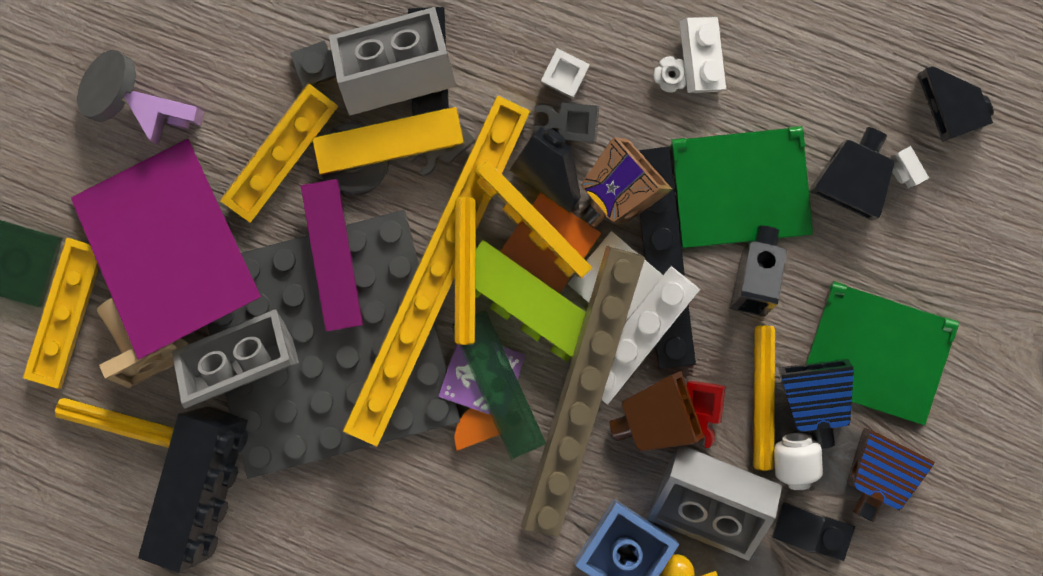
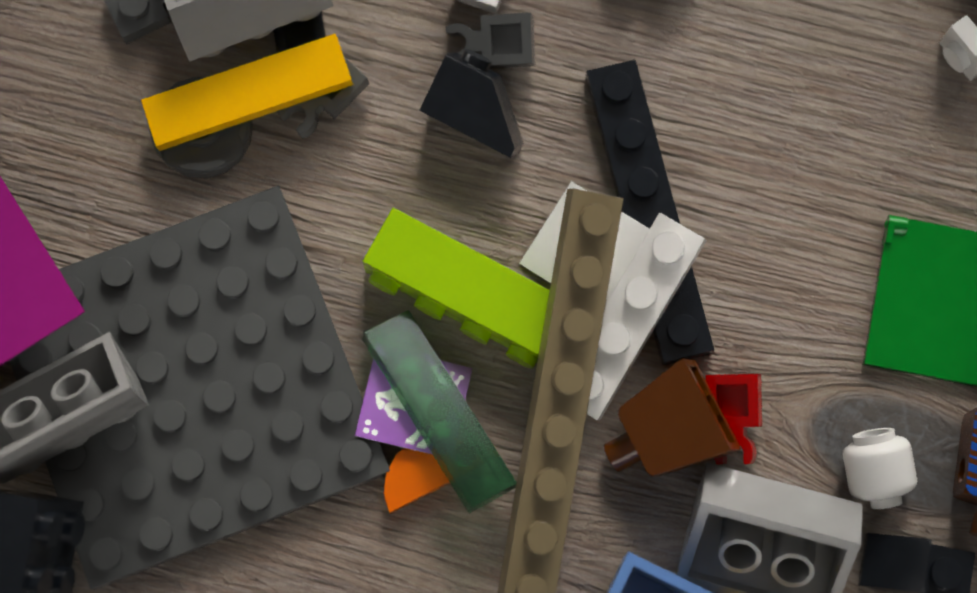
camera: 10 degrees left, 10 degrees down
yellow plate [220,83,338,223] -> none
magenta tile [300,179,363,331] -> none
yellow plate [342,95,530,447] -> none
yellow axle [455,197,476,345] -> none
yellow plate [475,160,593,278] -> none
orange tile [500,192,601,294] -> none
torso [580,137,673,227] -> none
green piece [670,126,813,248] -> none
black torso [729,226,787,317] -> none
yellow axle [753,325,775,471] -> none
torso [778,359,854,449] -> none
black torso [809,127,894,221] -> none

